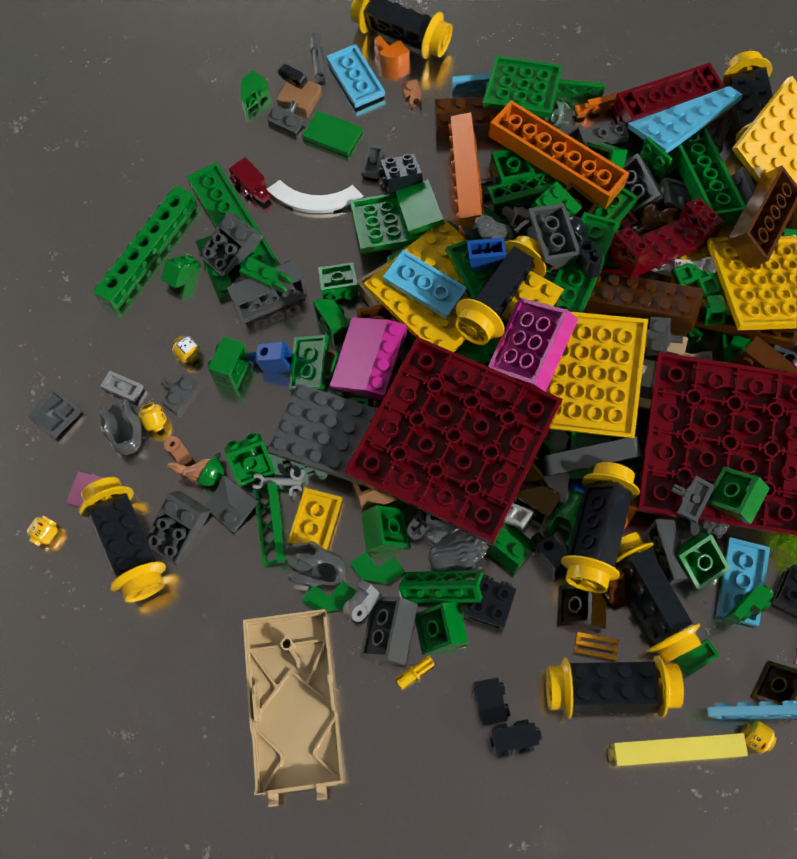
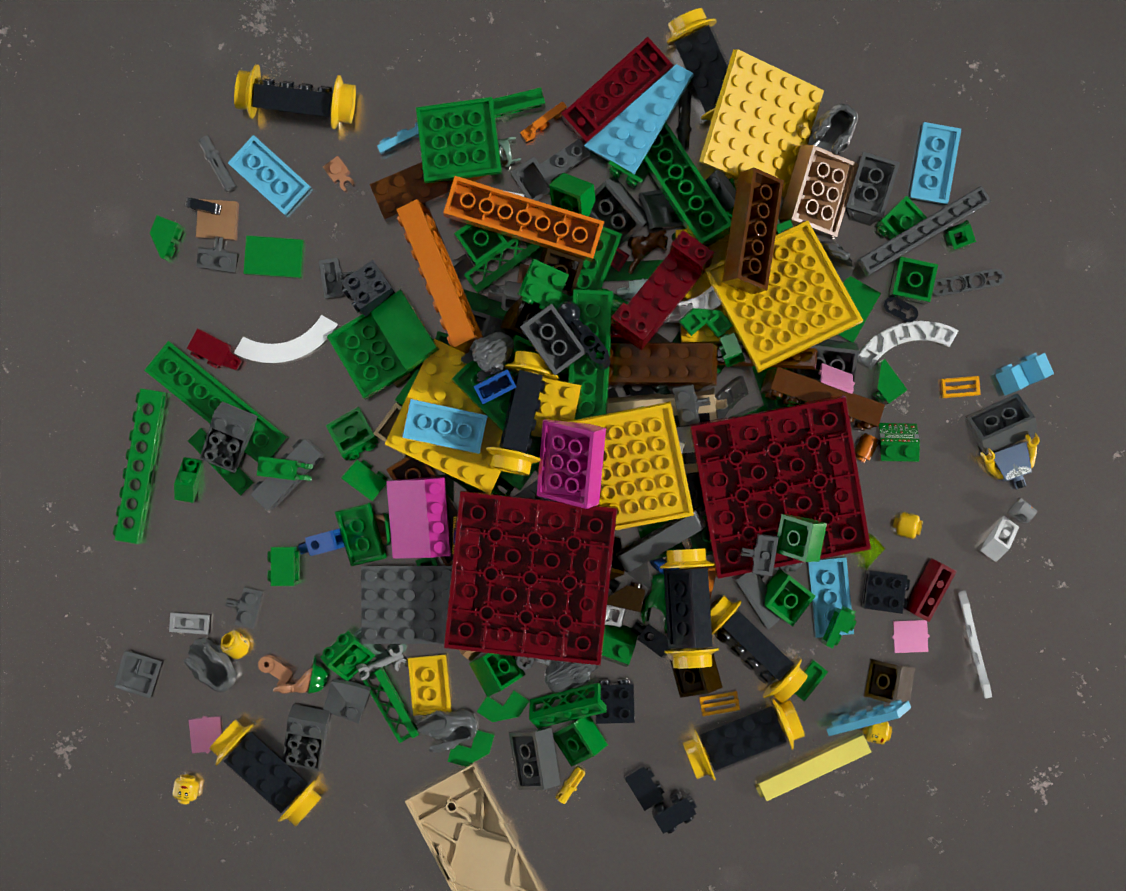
camera: 20 degrees left, 20 degrees up
yellow head [172,335,200,363] -> none
light grey leg [343,579,382,622] -> none
orange brick [374,35,410,69] -> none
reddish brown plate [604,569,625,607] -> none

